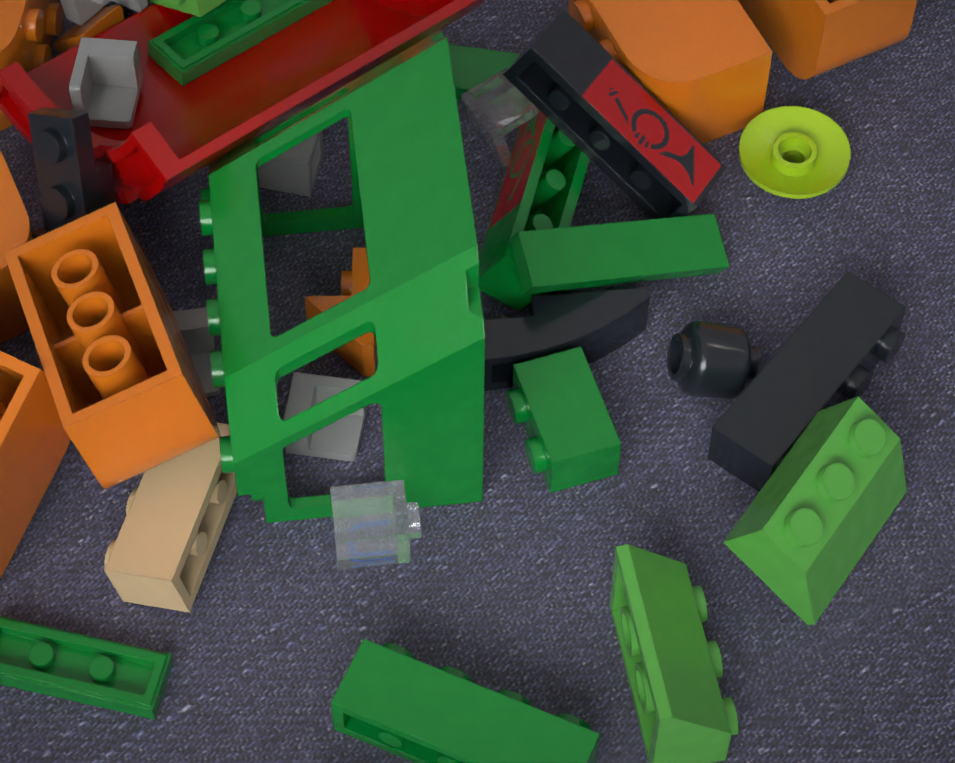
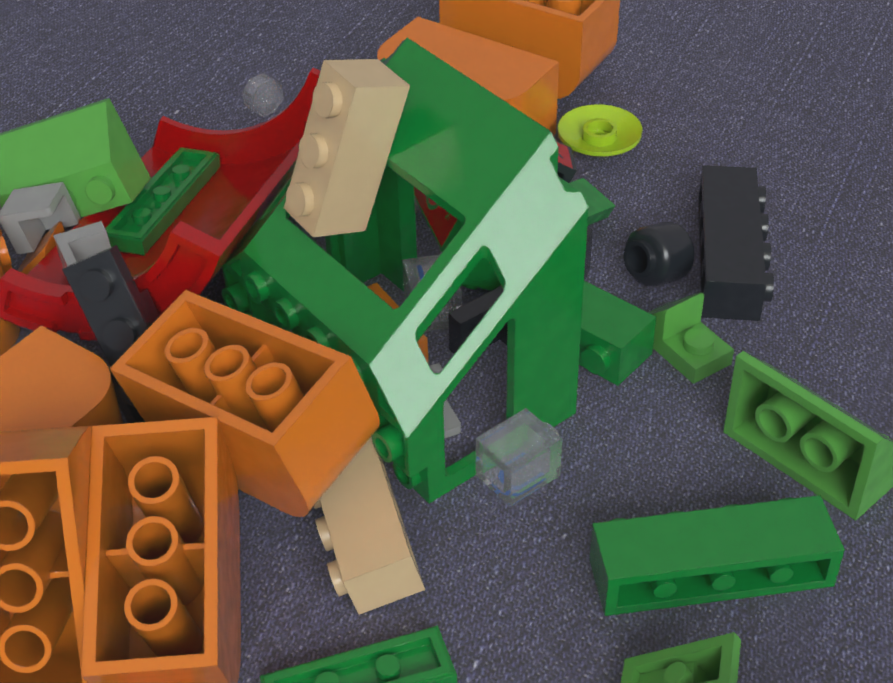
camera: 30 degrees left, 15 degrees down
bright green slope [723,396,907,626] -> none
none -> tan brick [284,59,410,237]
none -> bright green slope [648,292,734,384]

